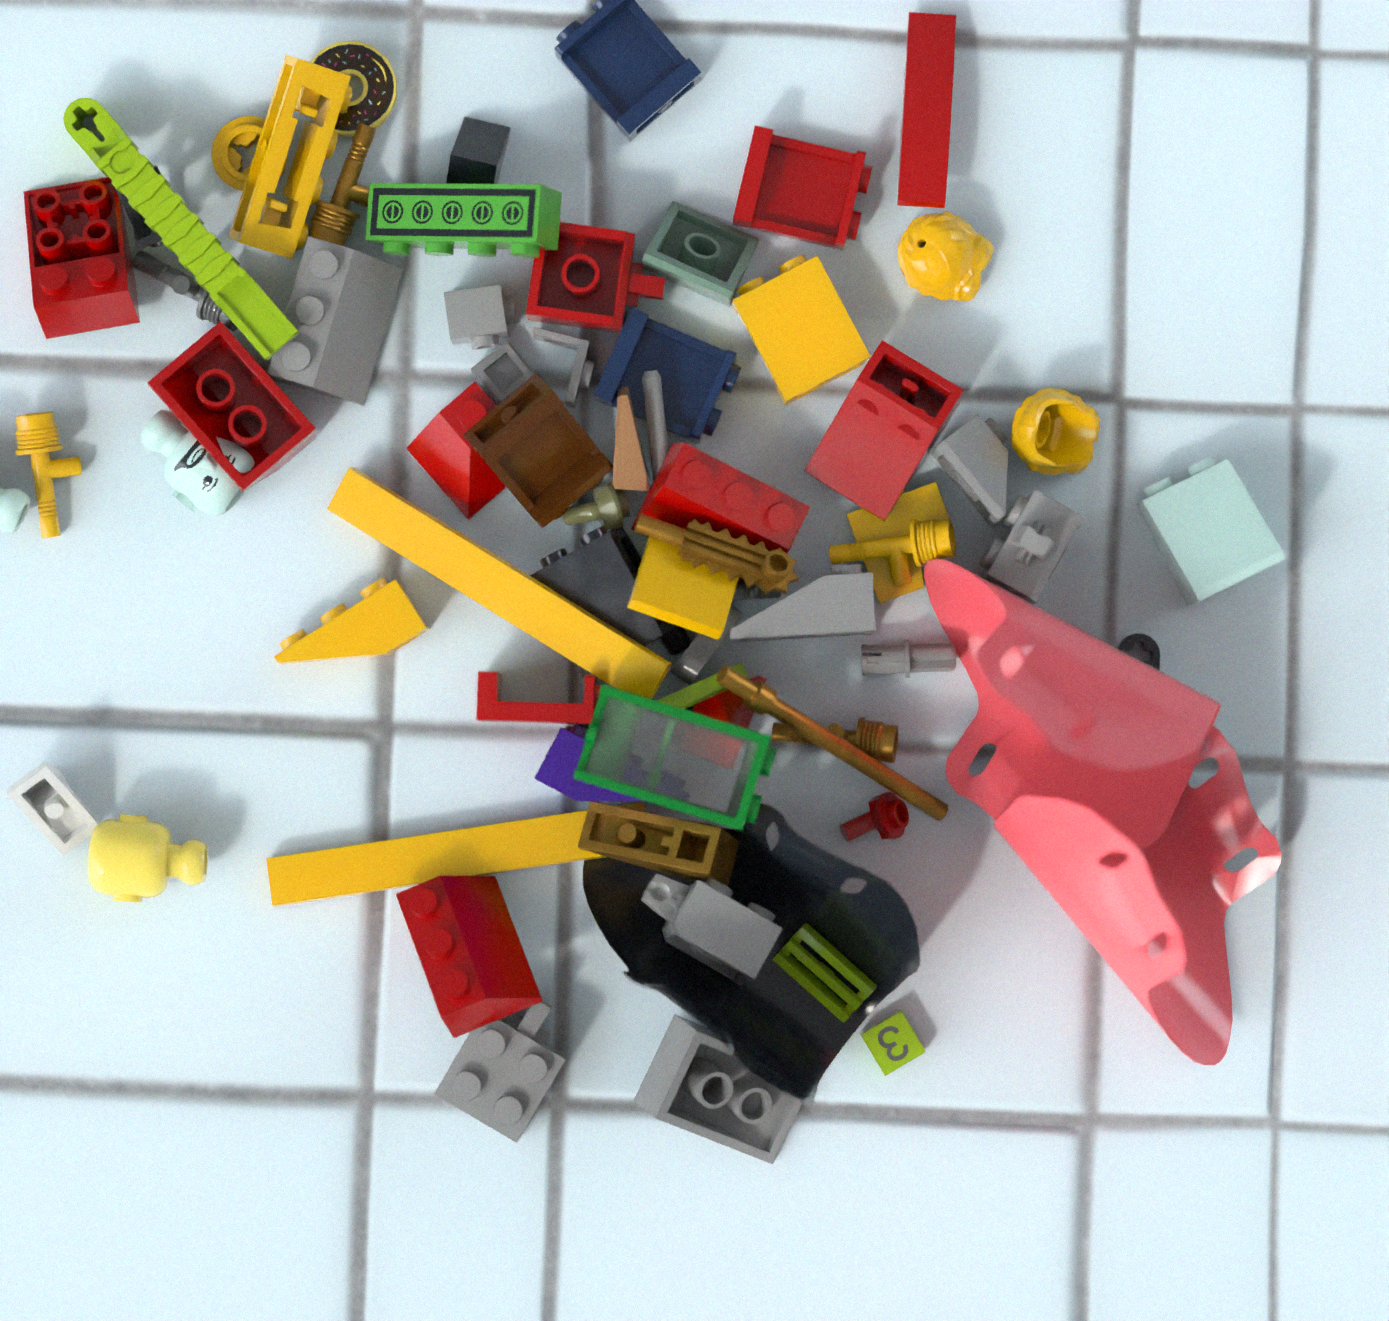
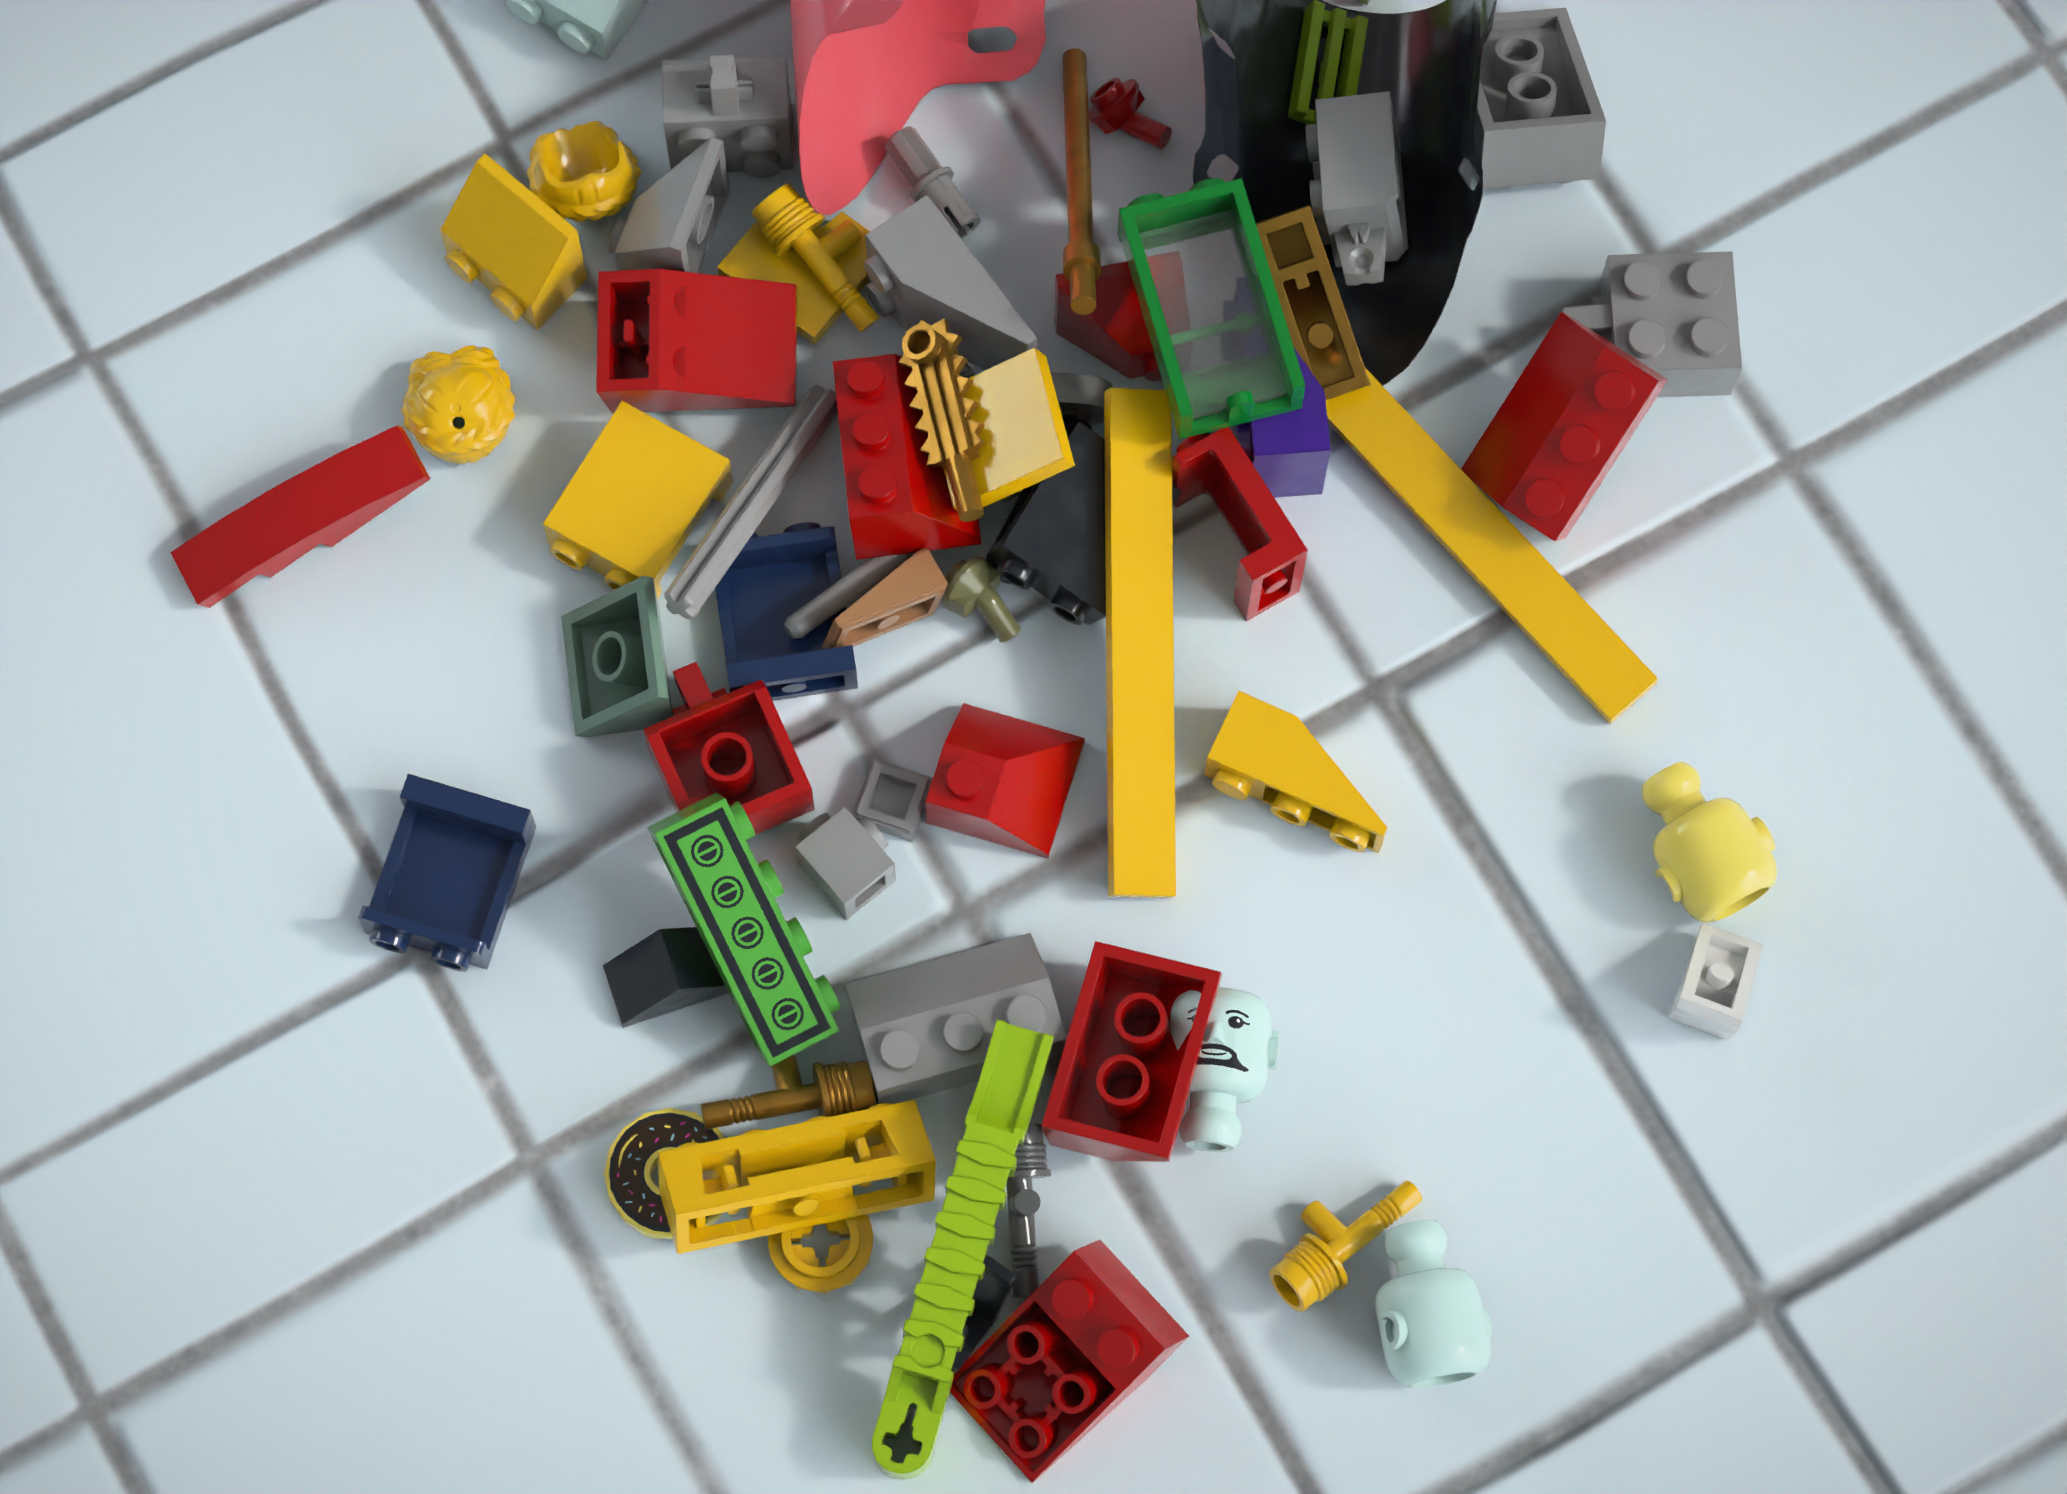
camera: 125 degrees left, 15 degrees down
reddish brown panel [463,373,613,528] -> none
light grey bracket [532,327,595,408] -> none
lime tile [656,662,748,719] -> none
red panel [733,125,873,251] -> none
pearl gold piece [772,717,898,763] -> none
none -> yellow slope [440,153,588,330]
none -> light grey axle [664,385,838,619]

